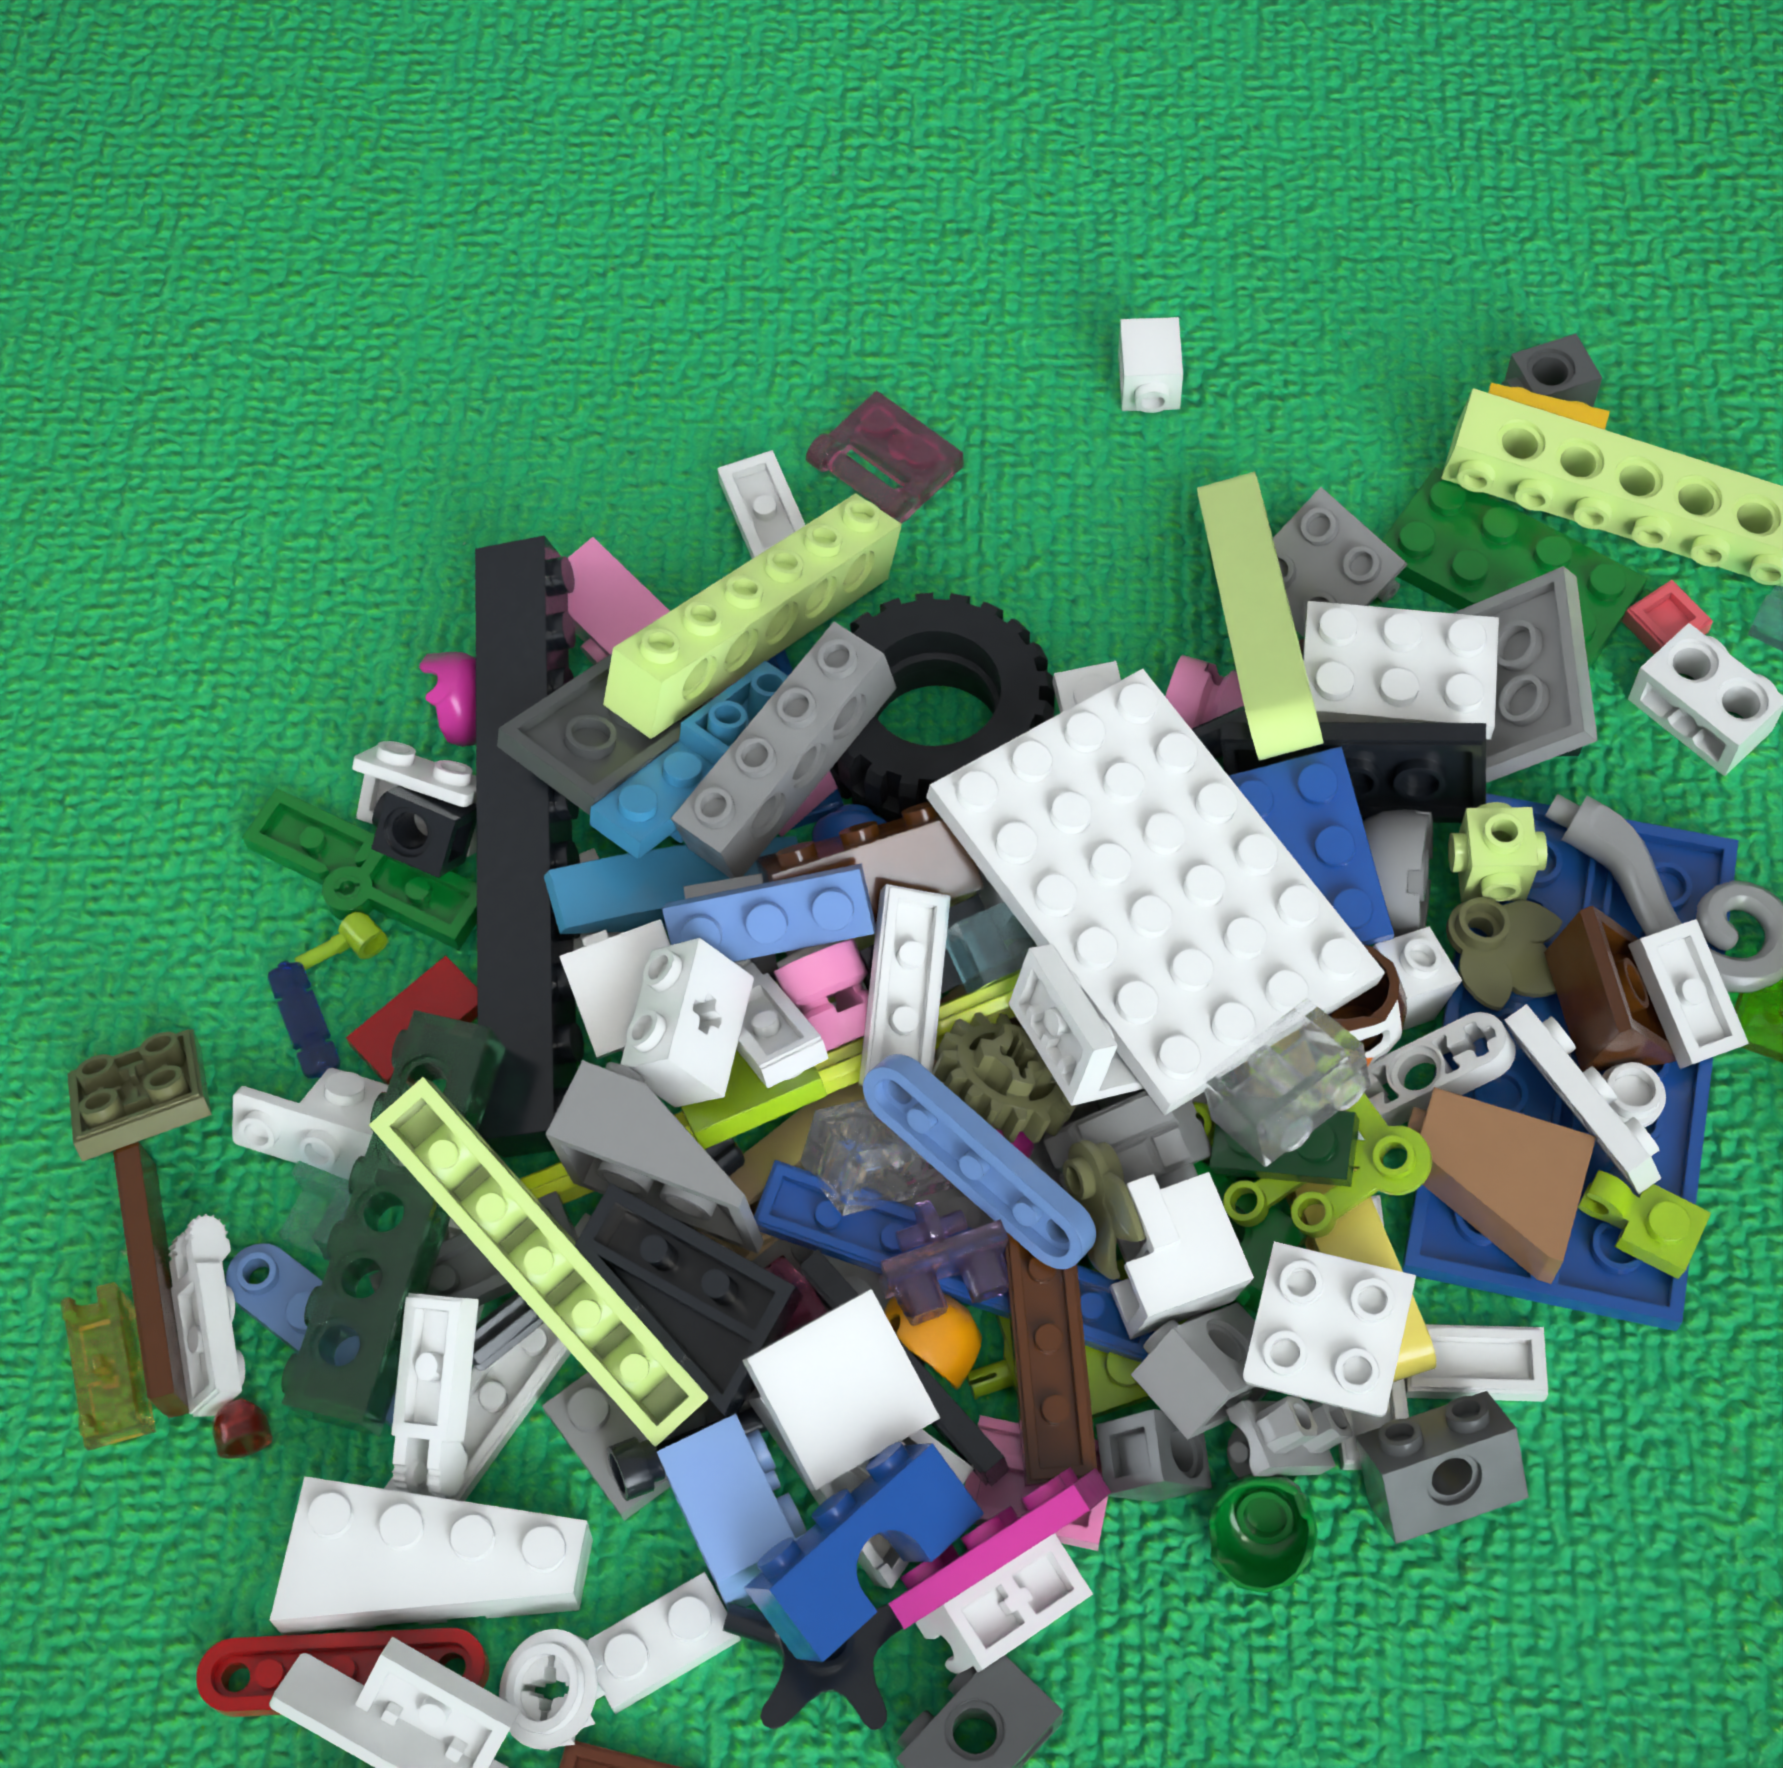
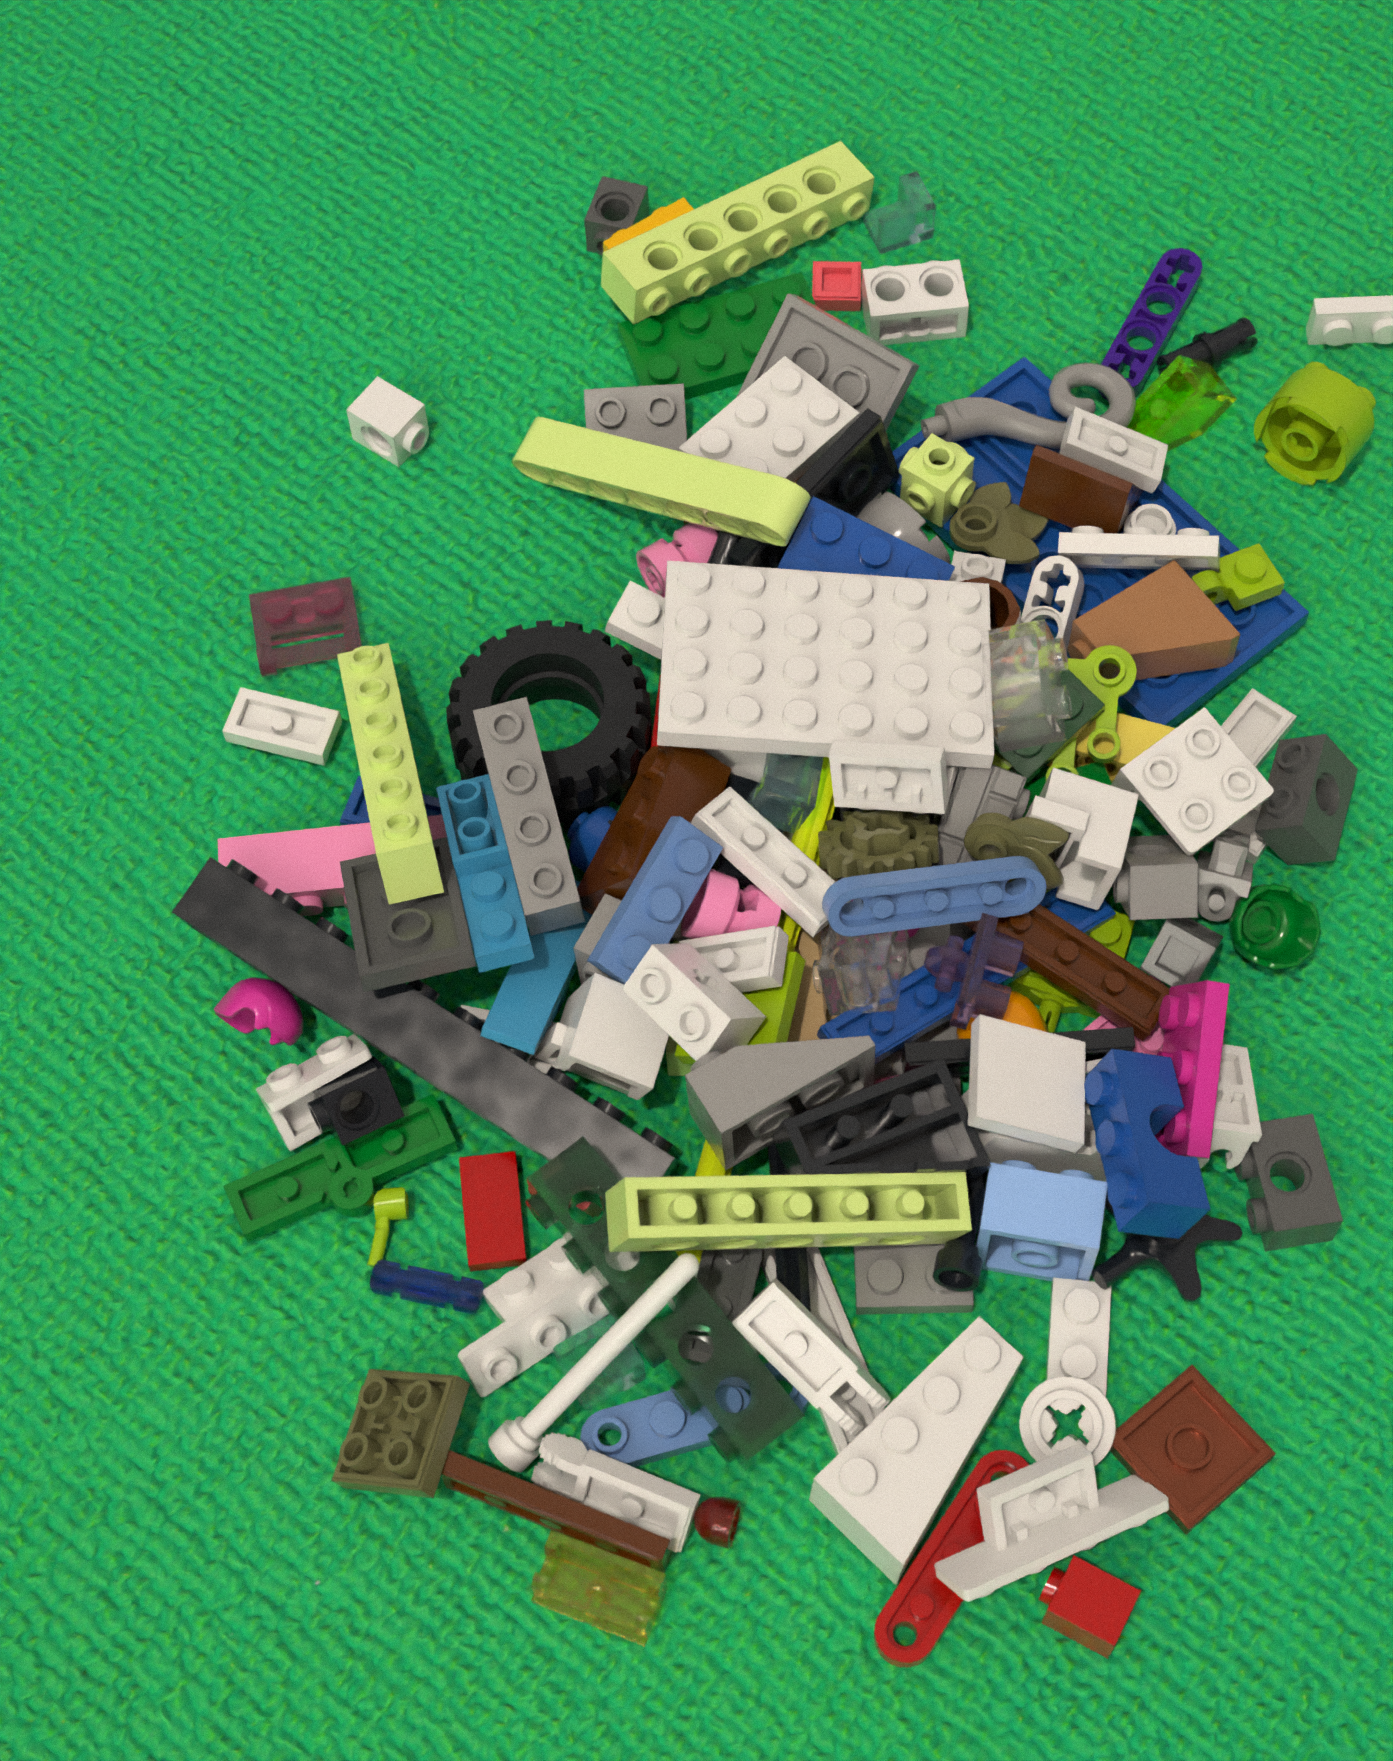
camera: 55 degrees left, 0 degrees up
none -> white piece [488,1253,699,1472]

